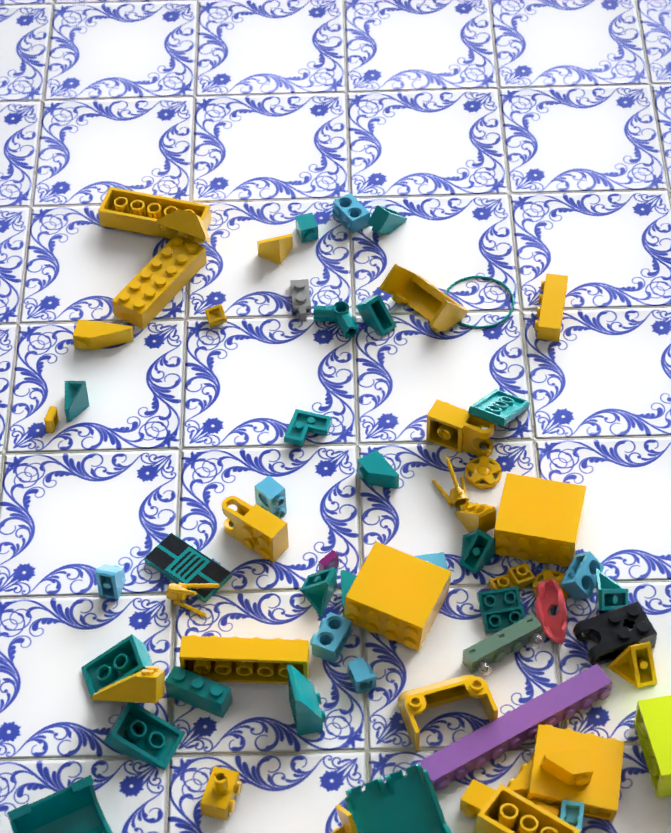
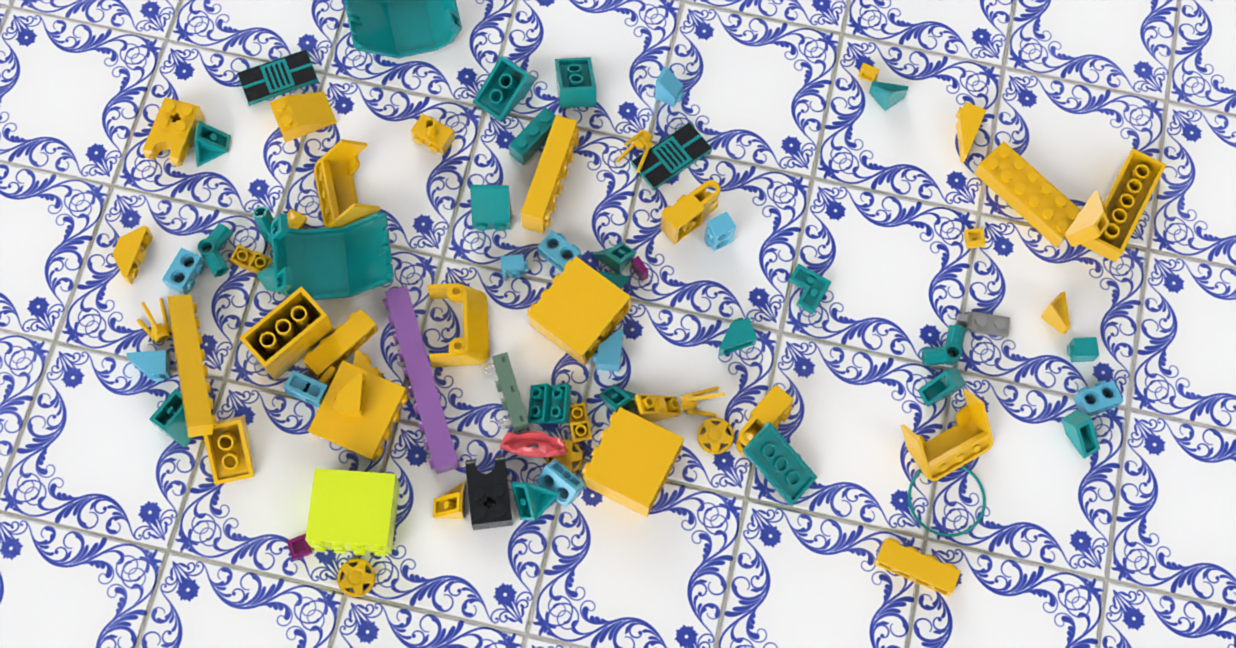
camera: 100 degrees right, 20 degrees up
yellow slope [92,666,165,703] -> none

